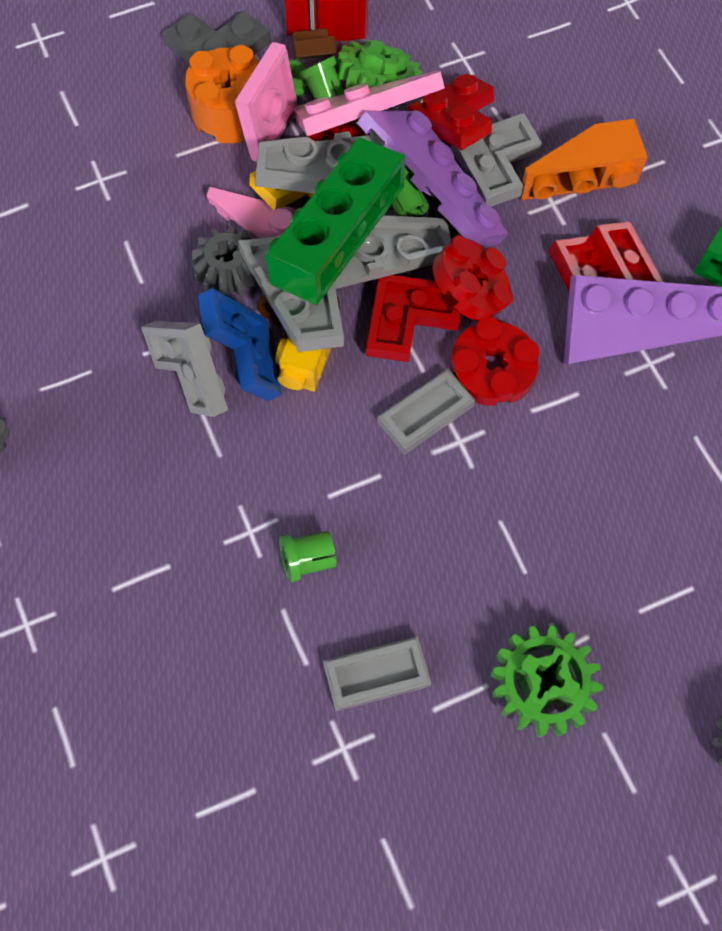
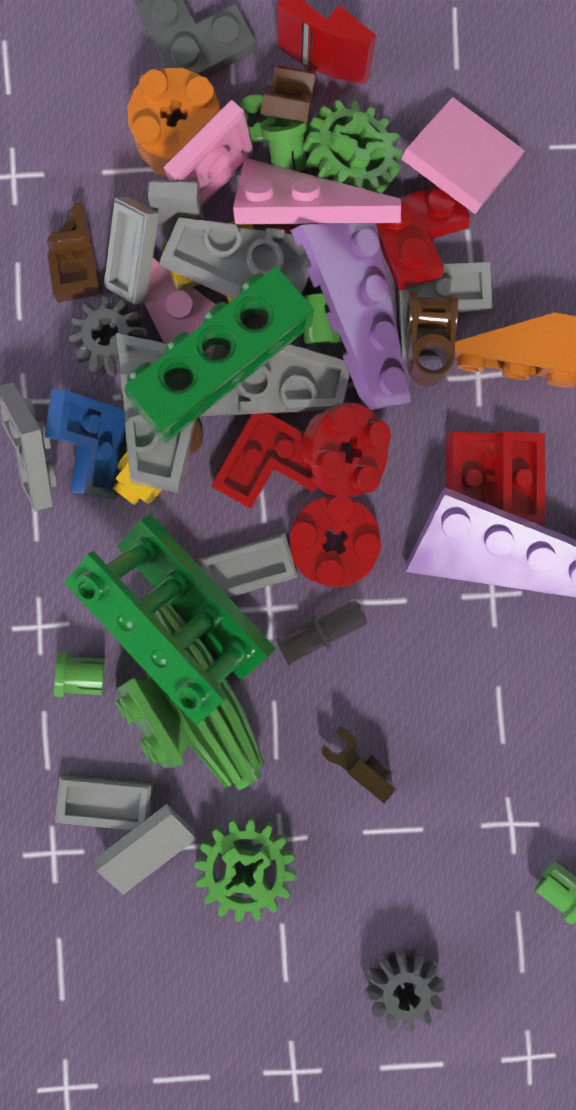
camera: 25 degrees right, 20 degrees up
none -> reddish brown slope [47,202,102,303]
none -> green fence [64,513,276,726]
none -> light grey tile [93,804,197,895]
none -> light grey tile [104,196,159,304]
none -> bright green plate [115,603,265,791]
none -> light grey tile [148,180,204,234]
none -> clear smoke axle [276,601,367,665]
none -> dark brown plate [321,726,396,804]
none -> bright pink tile [401,97,525,214]
none -> reddish brown piece [406,292,458,387]

